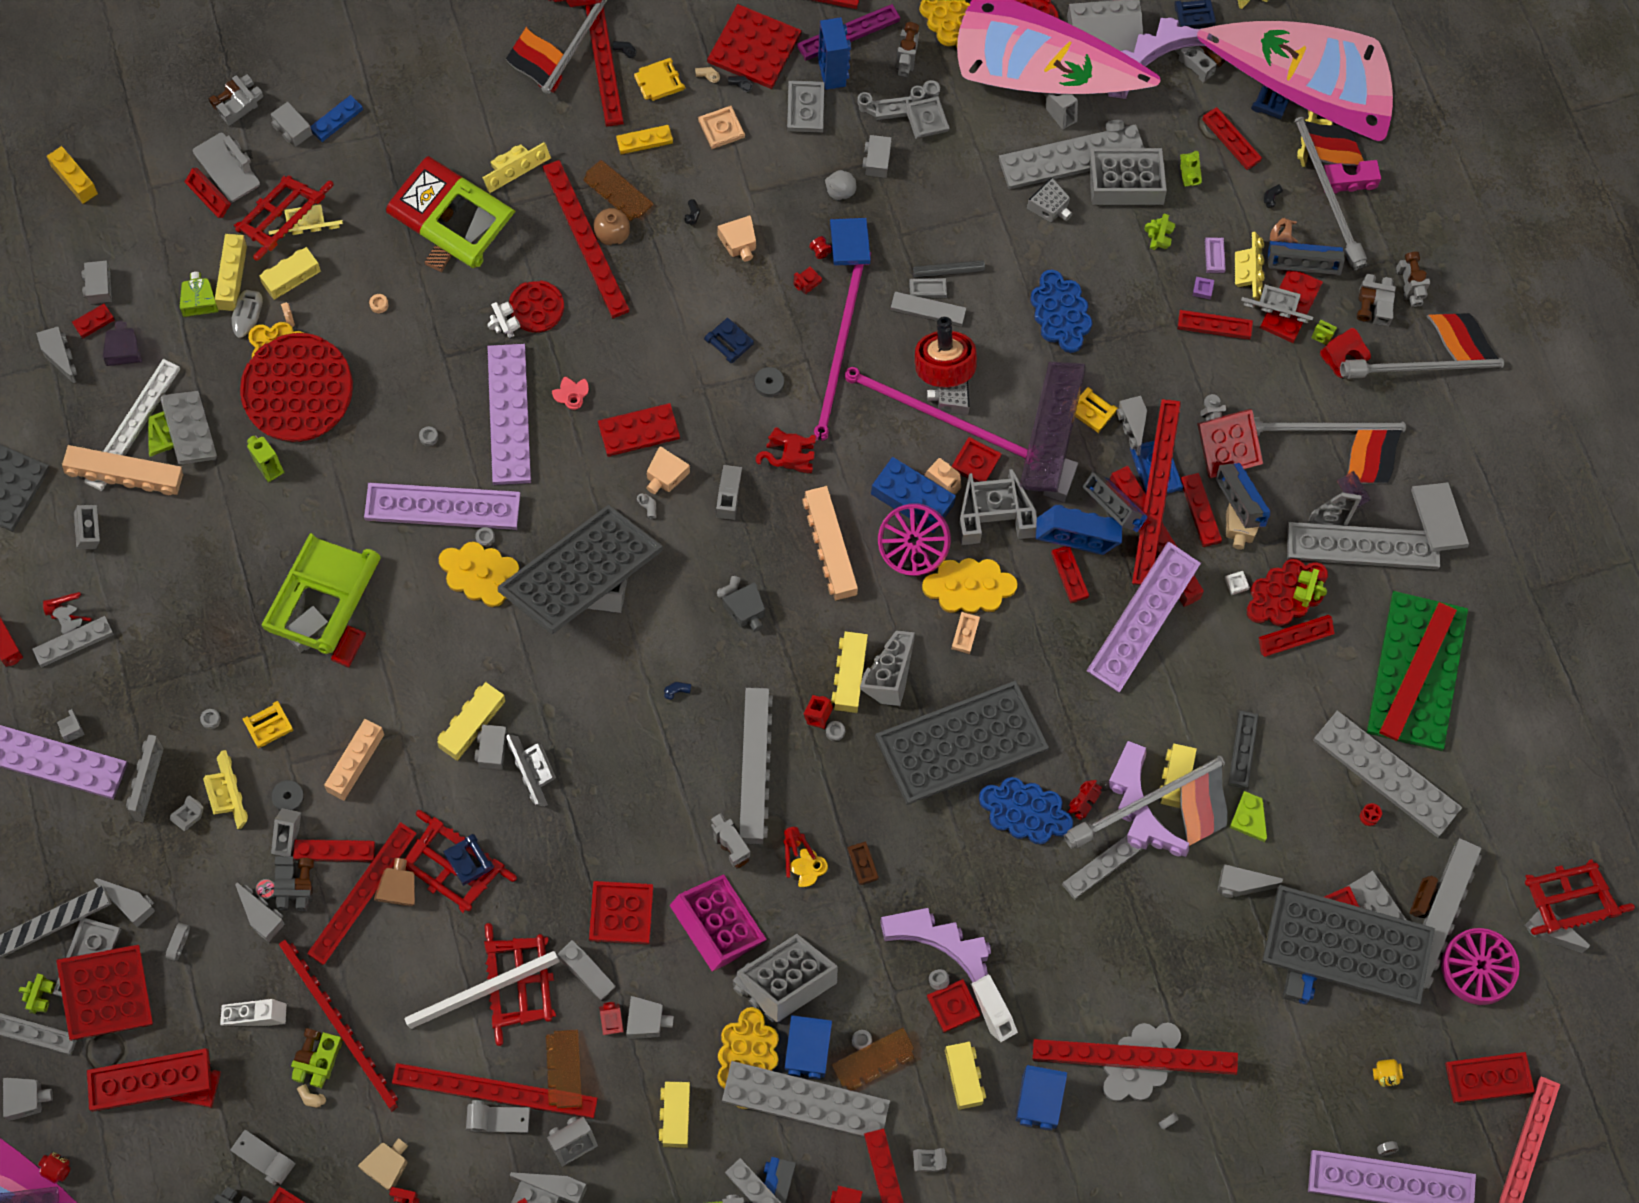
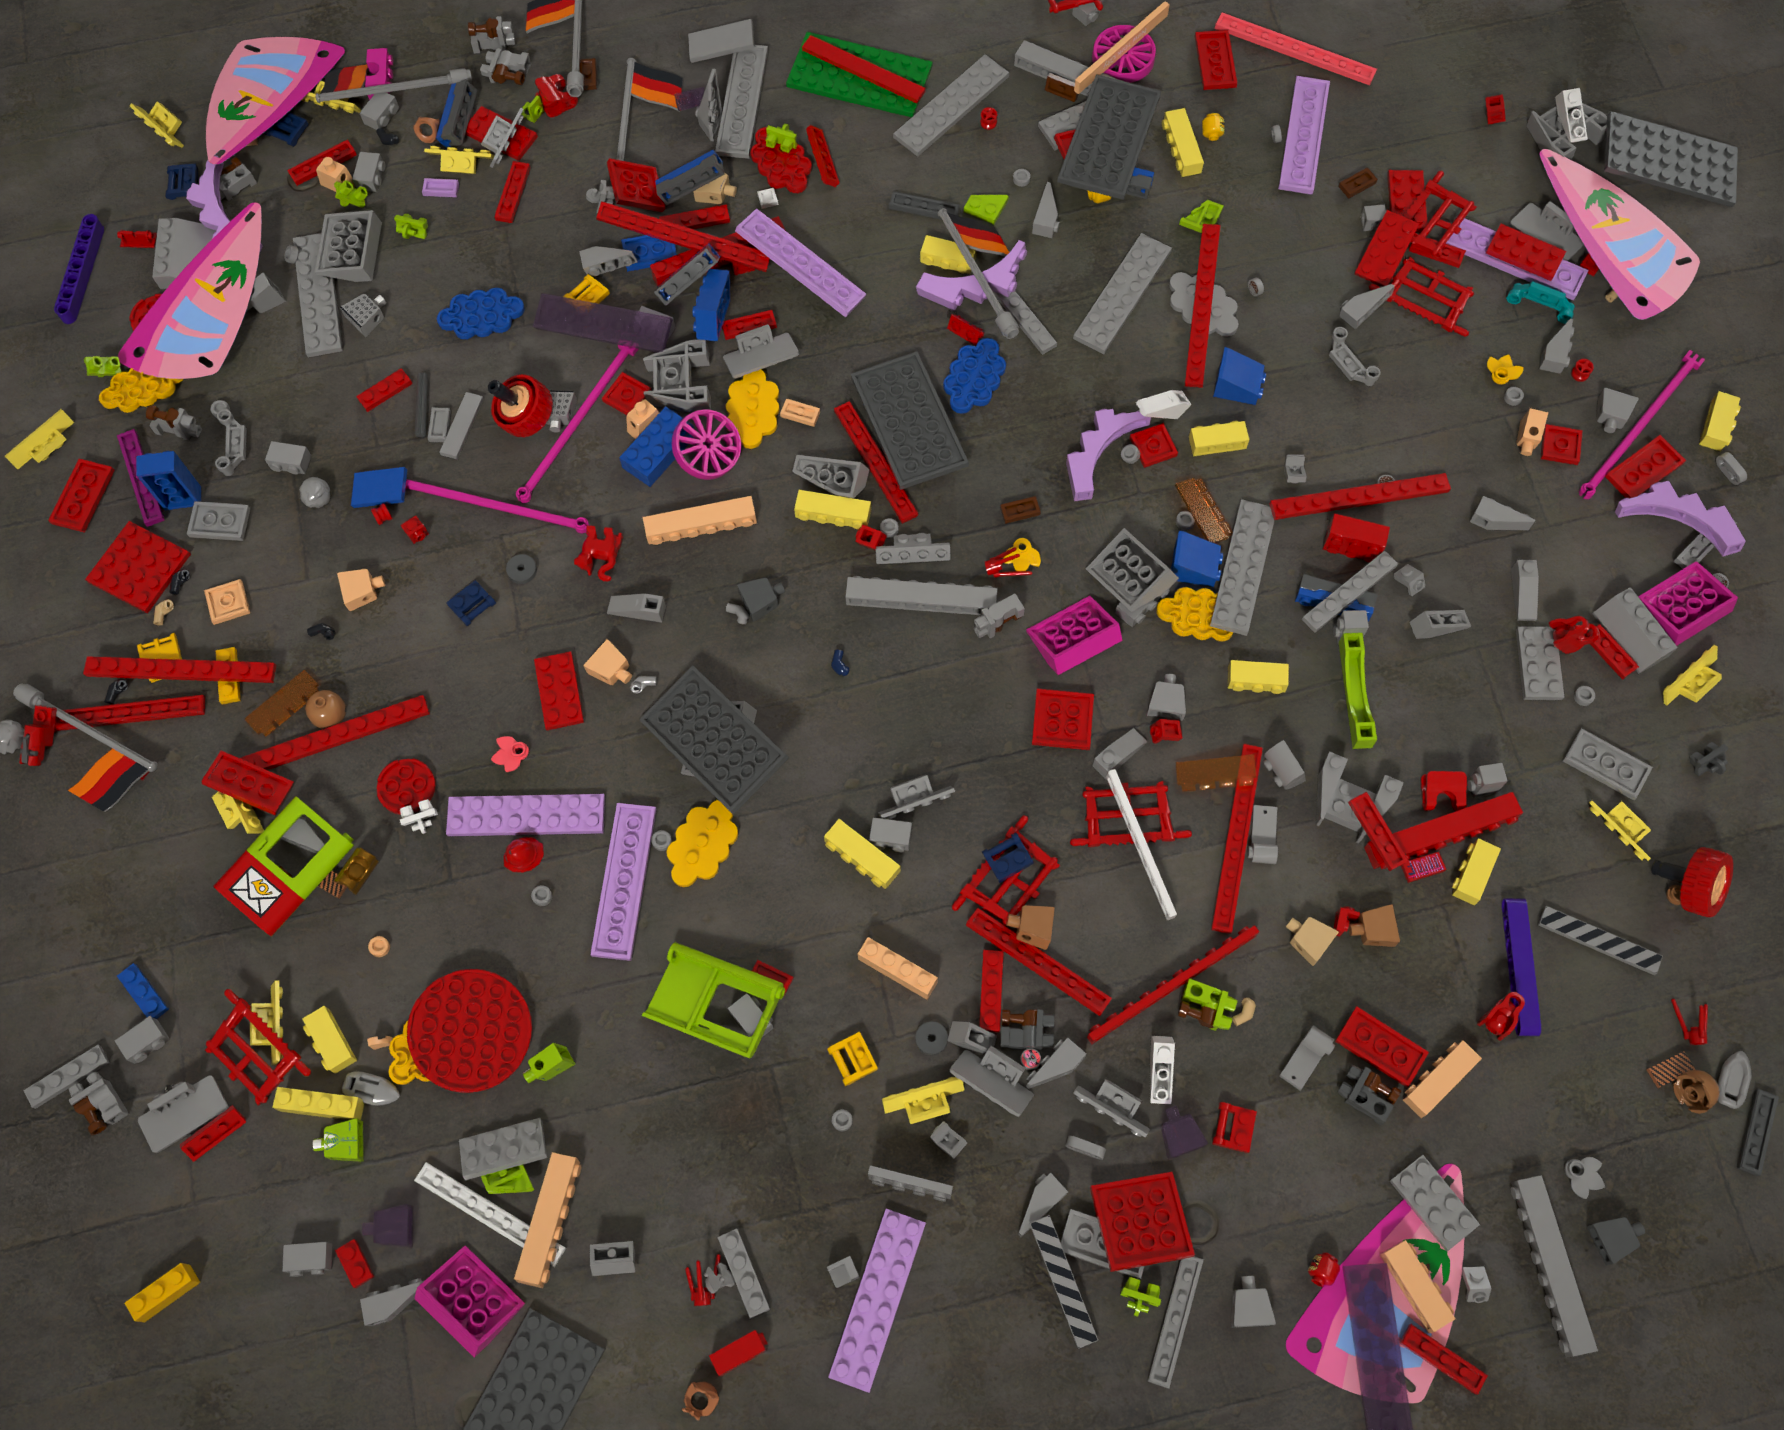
camera: 80 degrees left, 0 degrees up
red plate [87,1048,212,1112] -> none
light grey tile [904,97,950,139] -> none
medium lavender plate [1192,277,1214,299] -> none
none -> light grey plate [23,1045,110,1109]
none -> red plate [83,656,276,683]
none -> red plate [202,751,294,815]
none -> light nougat torso [316,157,355,192]
none -> pearl gold piece [334,848,379,895]
none -> light grey brick [352,152,385,192]
none -> red plate [356,368,413,412]
none -> light grey brick [360,92,399,130]
none -> dark pink slope [414,1246,525,1358]
none -> red piece [504,837,544,873]
none -> reddish brown plate [579,58,597,90]
none -> light grey bracket [723,324,799,378]
none -> red tile [834,401,918,524]
none -> light grey bracket [876,533,950,564]
none -> light grey bracket [950,1046,1034,1117]
none -> light grey tile [1013,169,1030,187]
none -> light grey plate [1073,233,1172,354]
none -> light grey bracket [1073,1079,1150,1137]
none -> light nougat tile [1074,1,1170,94]
none -> clear purple torso [1161,1106,1208,1160]
none -> light yellow brick [1162,108,1204,177]
none -> lime wing [1179,200,1224,233]

